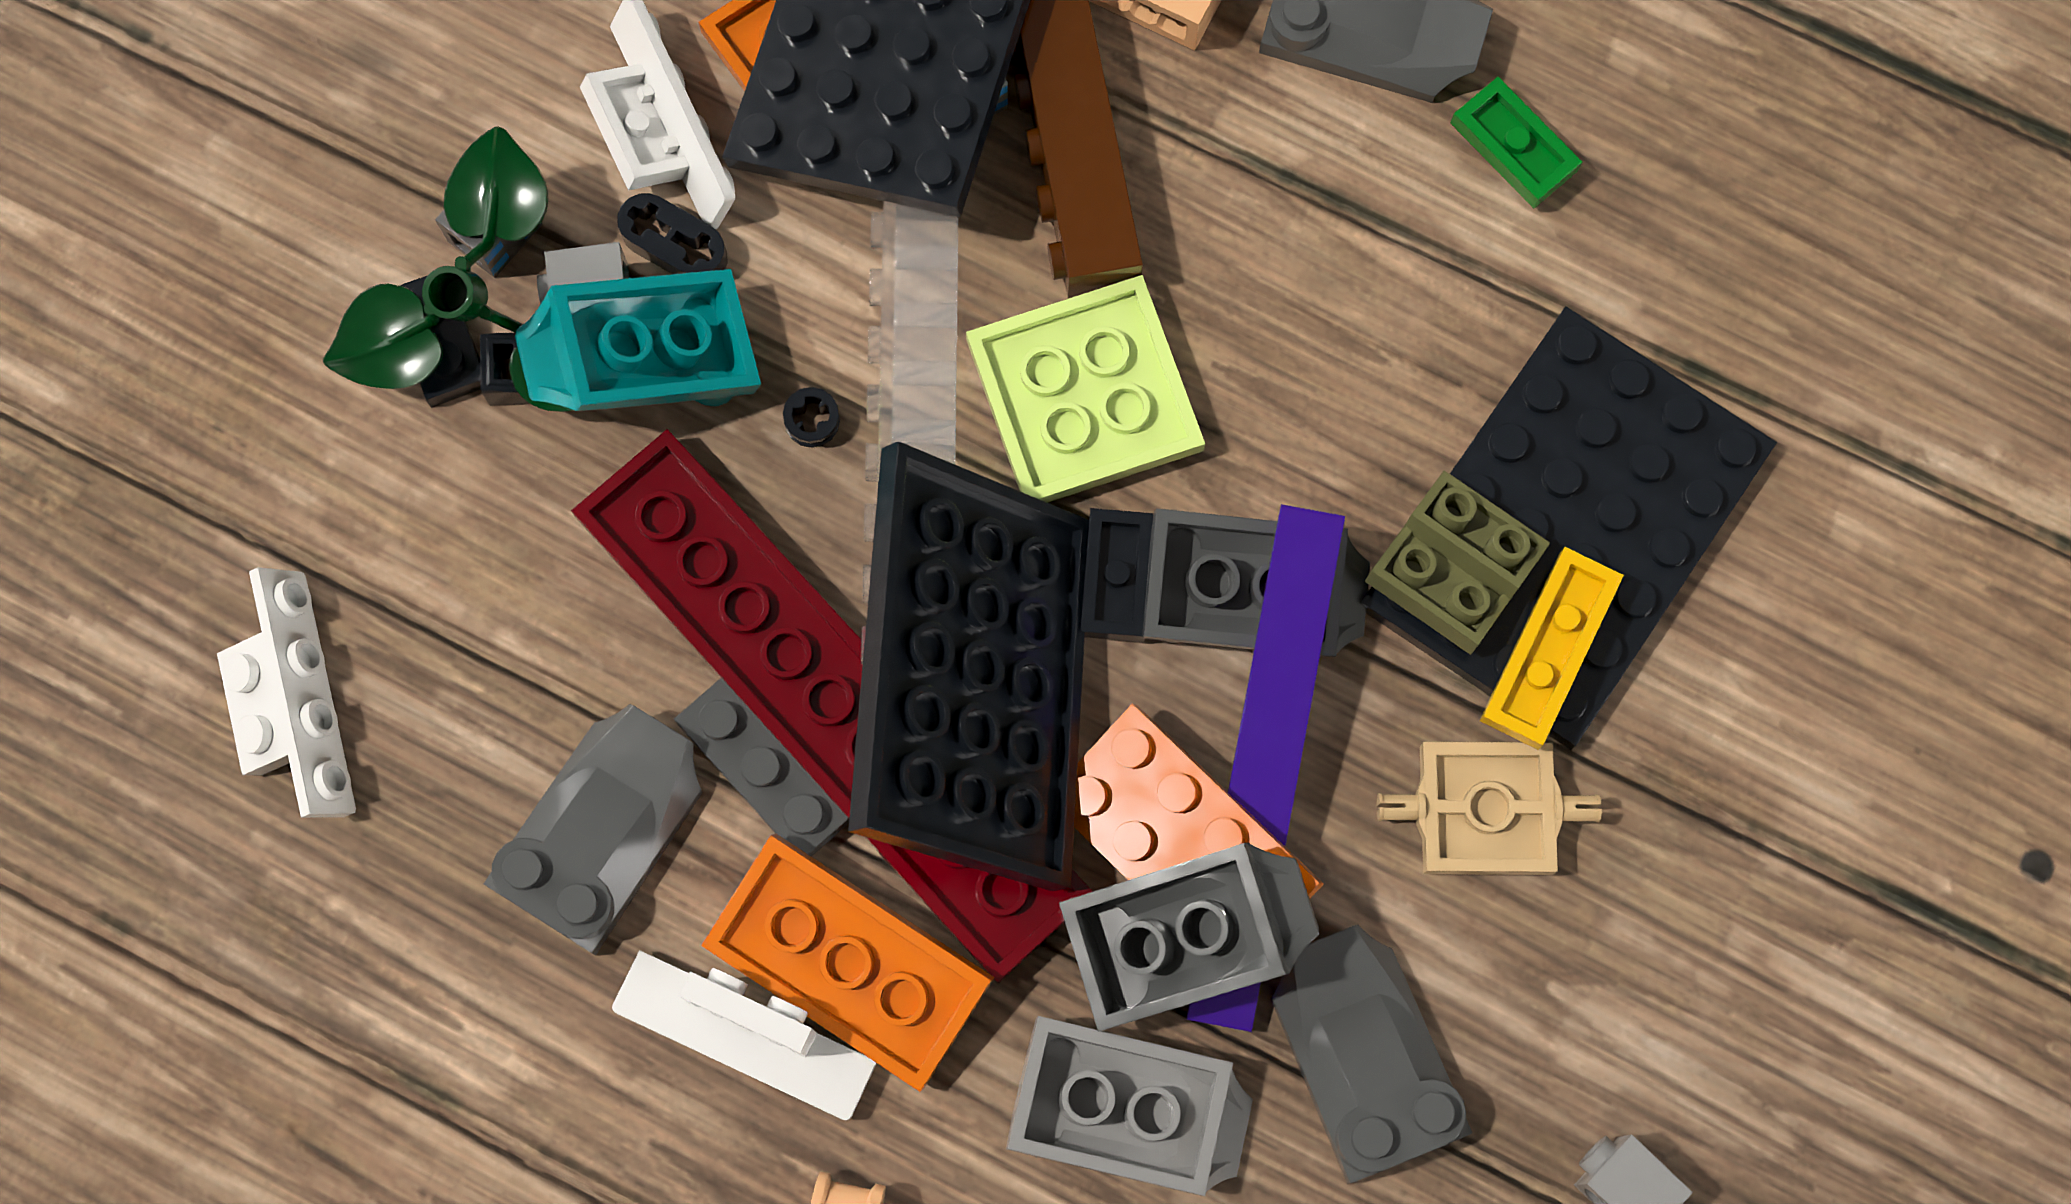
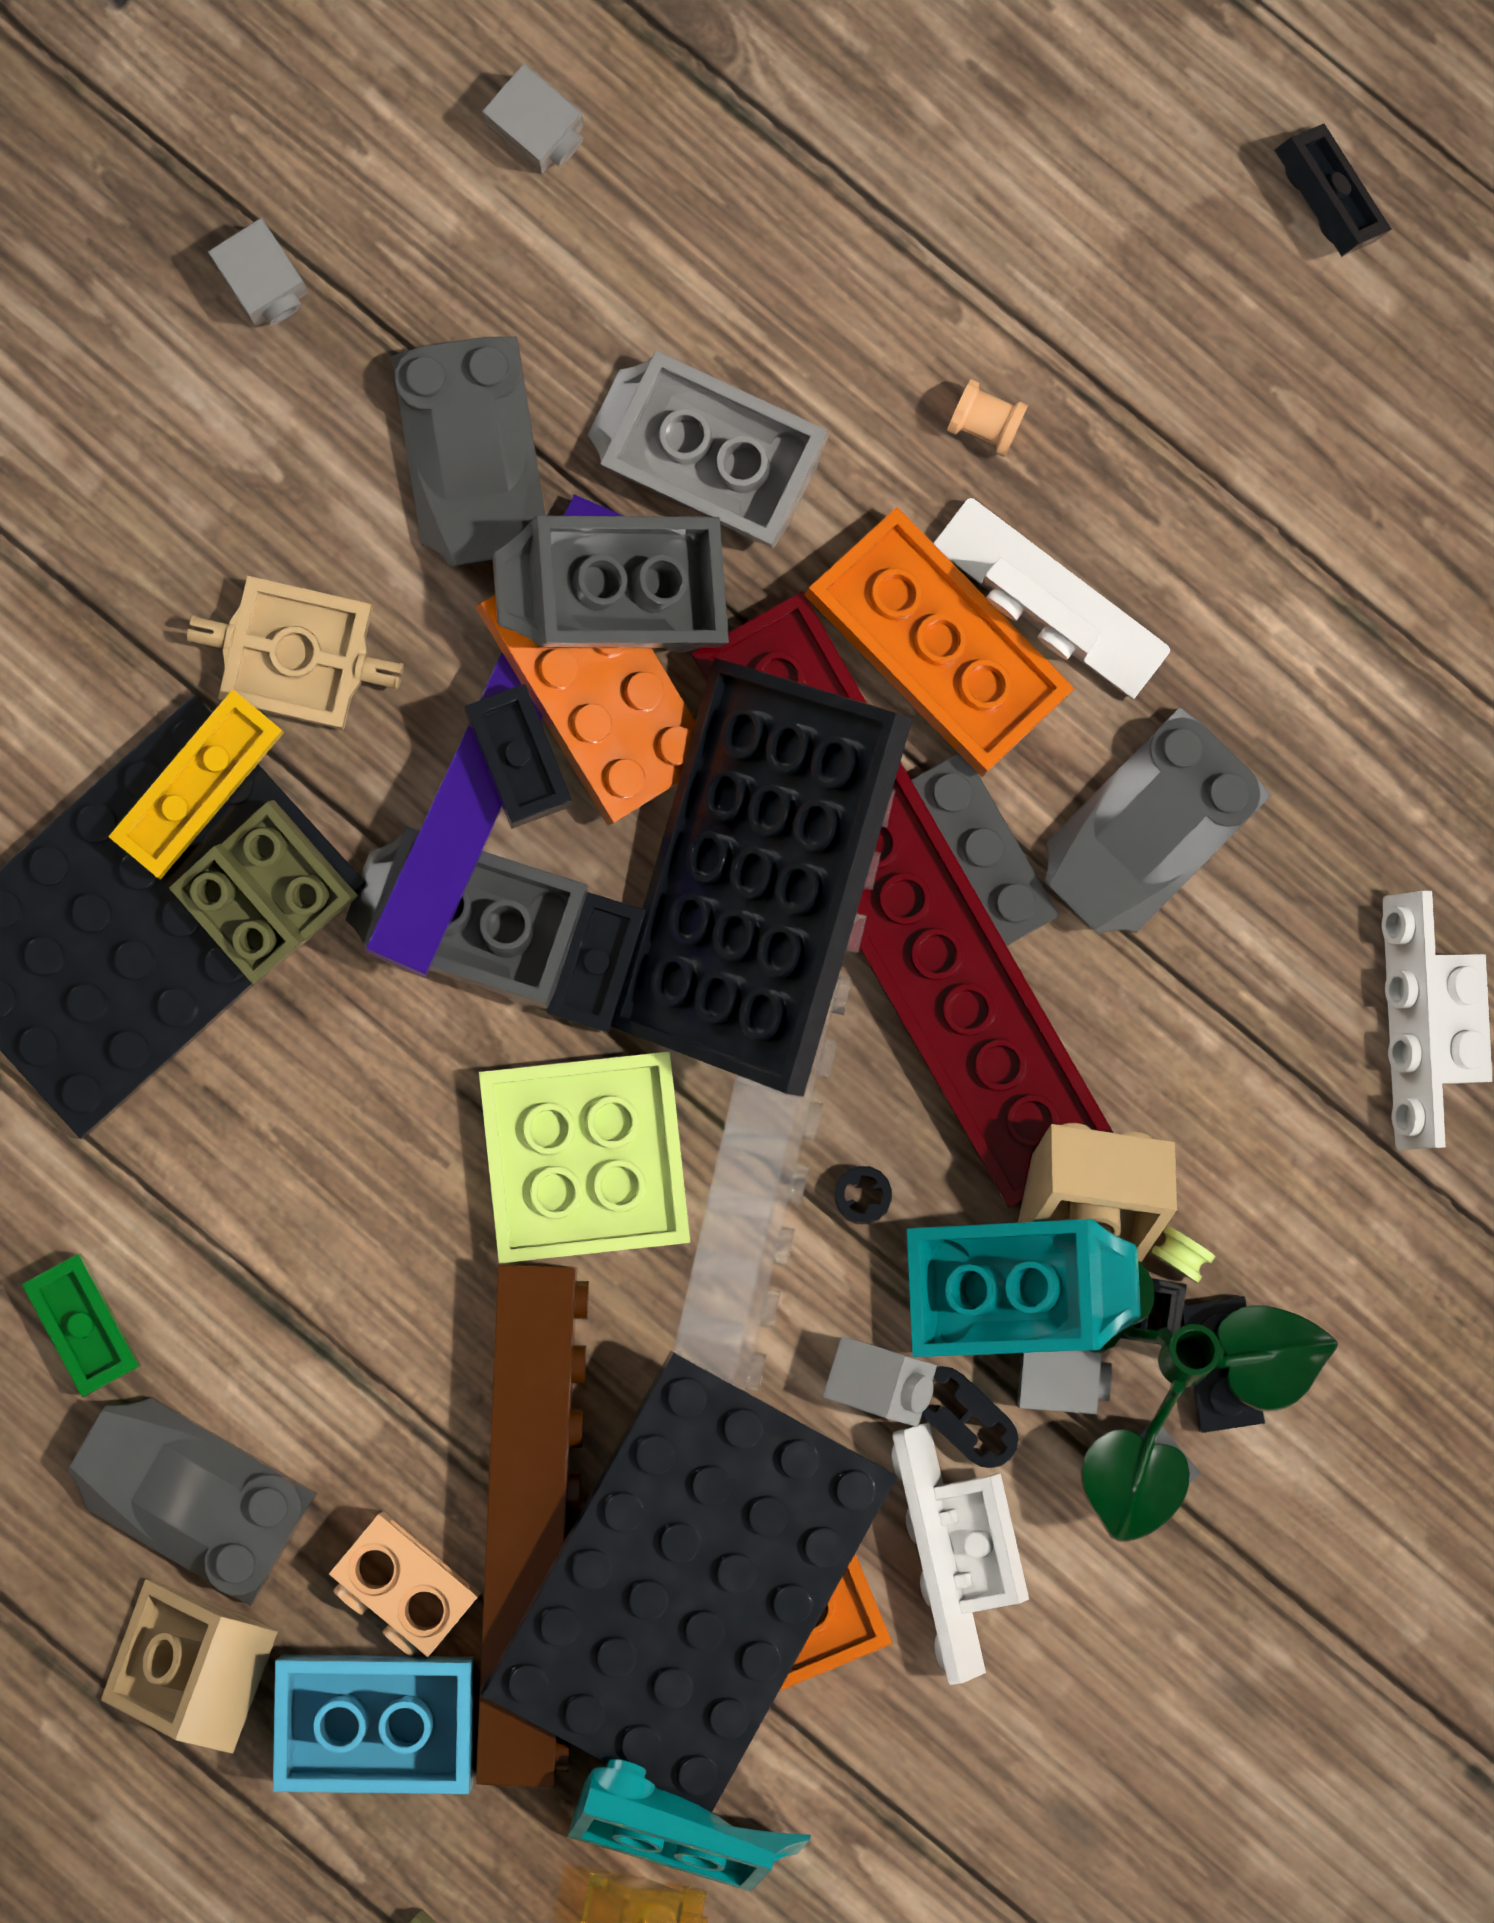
camera: 165 degrees left, 10 degrees up
none -> black plate [464,684,572,829]
none -> light grey brick [823,1336,937,1427]
none -> tan slope [1018,1123,1177,1262]
none -> yellowish green bush [1150,1225,1216,1283]

